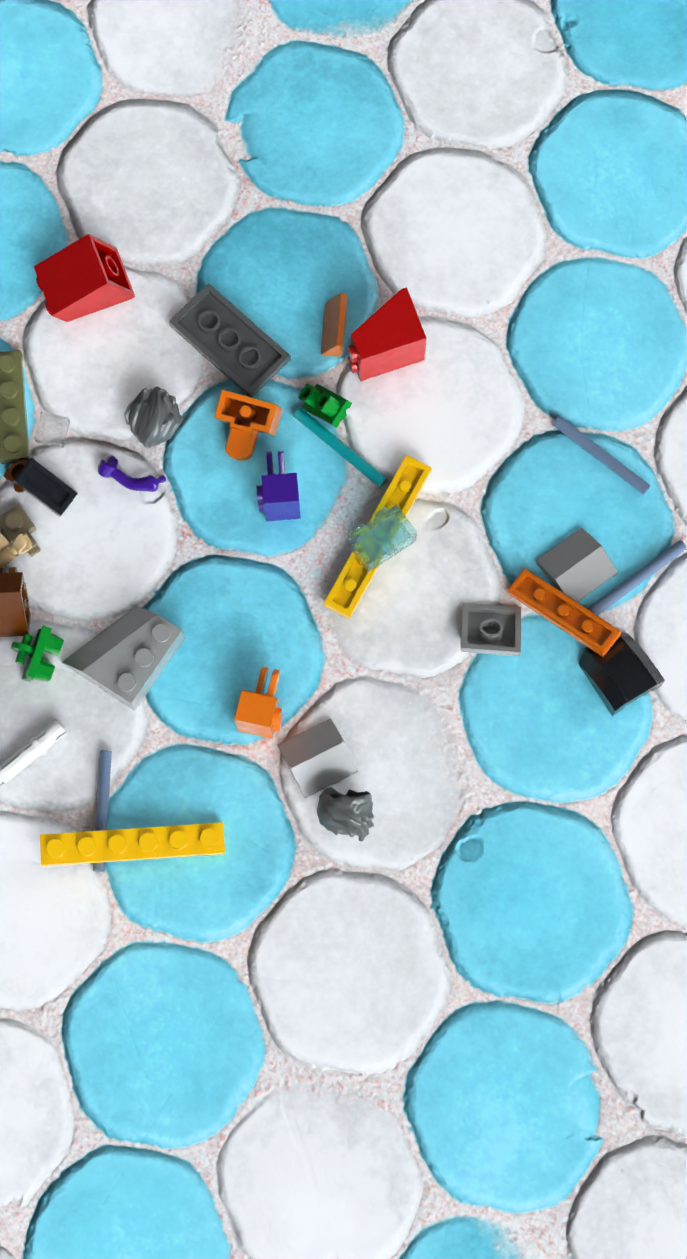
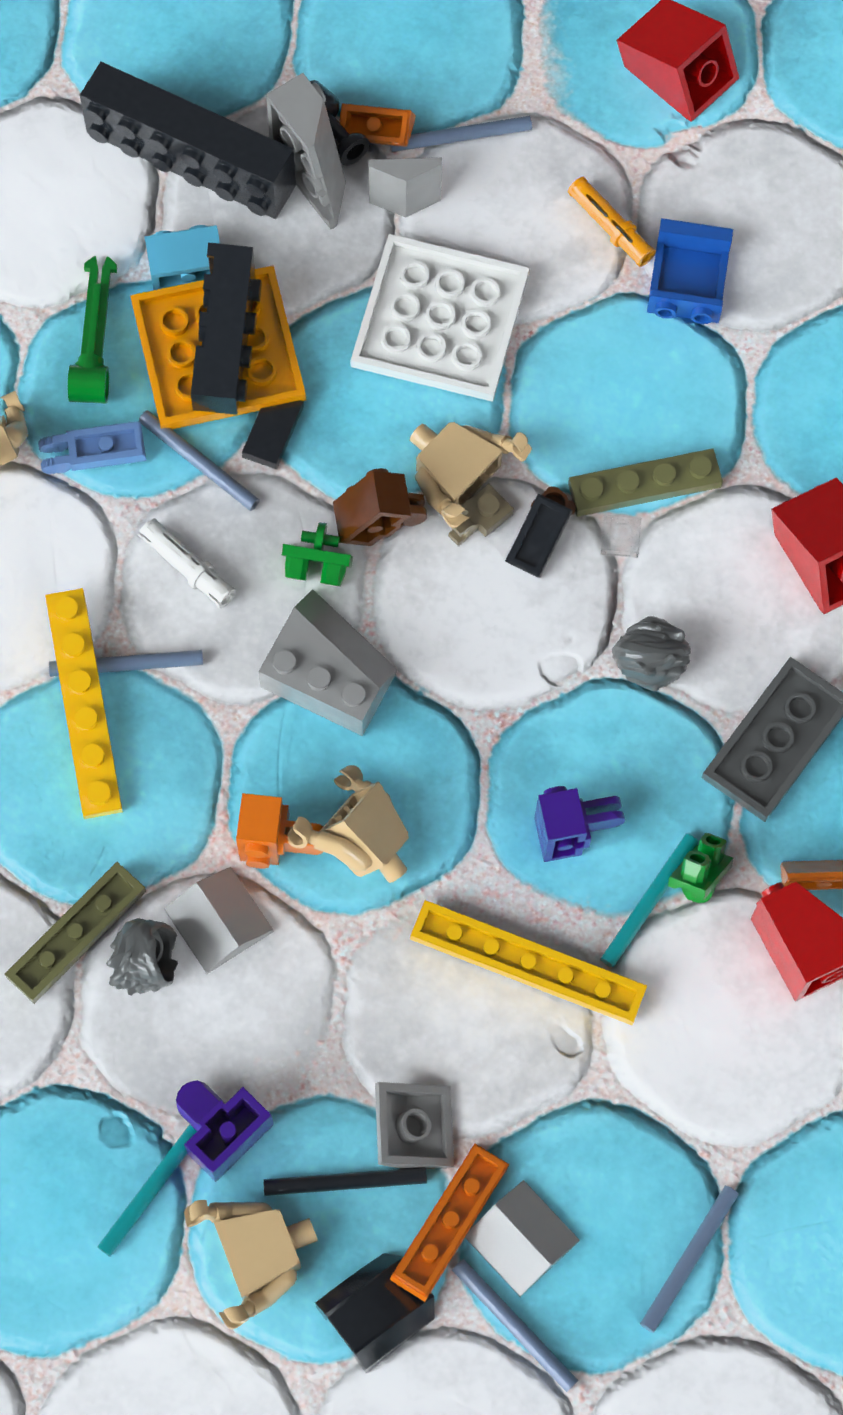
camera: 80 degrees right, 5 degrees down
dark purple piece [98,456,166,492] -> none
orange brick [214,390,283,461] -> none
clear light blue brick [348,504,417,573] -> none
none -> olive plate [5,862,146,1004]
none -> teal piece [97,1124,197,1257]
none -> dark purple brick [176,1080,274,1182]
none -> tan torso [184,1200,318,1330]
none -> black piece [264,1167,427,1196]
none -> tan torso [287,765,409,883]

